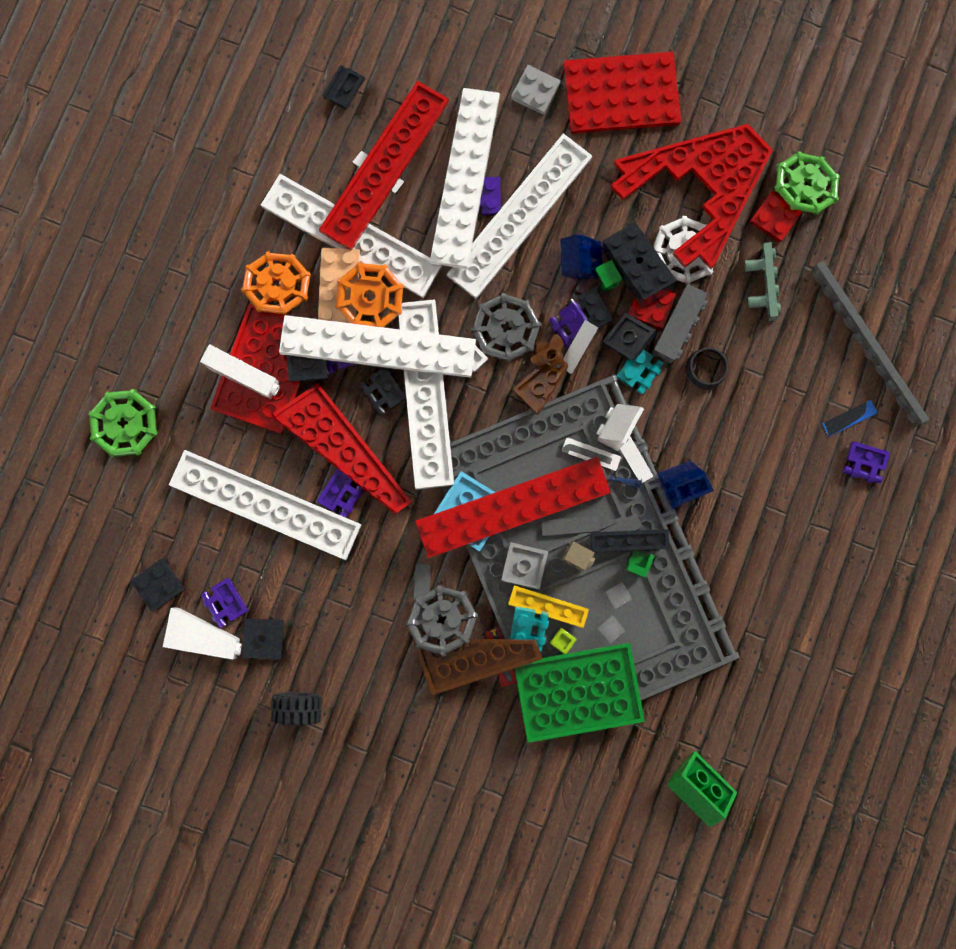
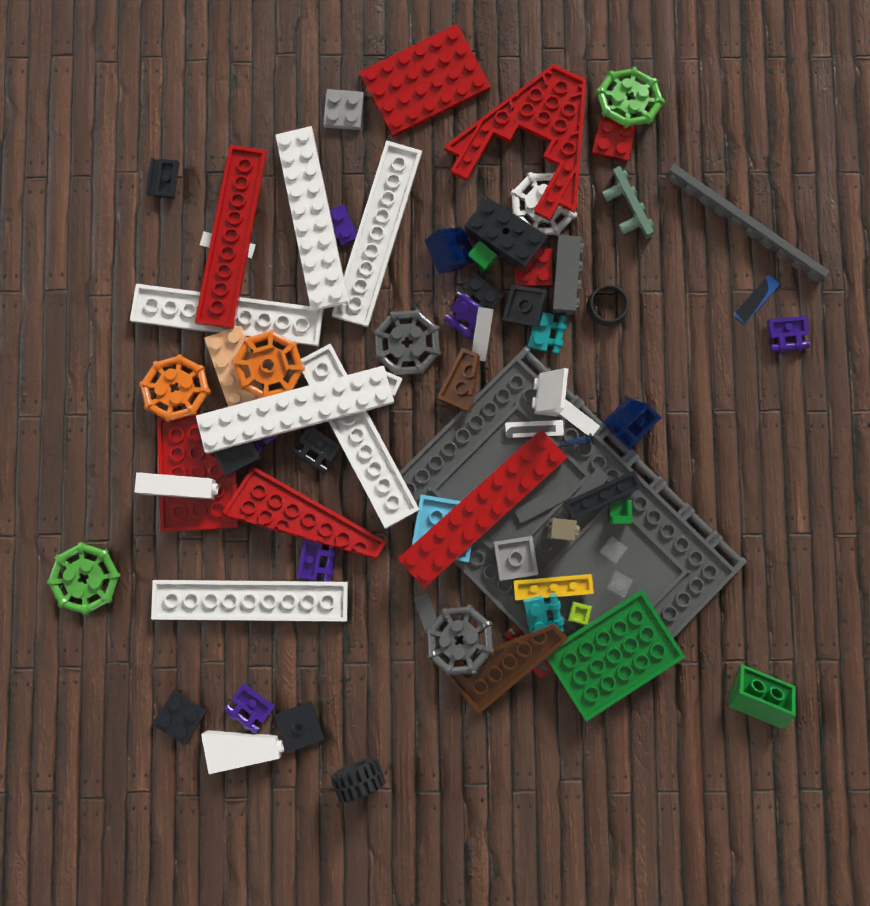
camera: 20 degrees left, 0 degrees up
reddish brown plate [530,334,564,366] -> none

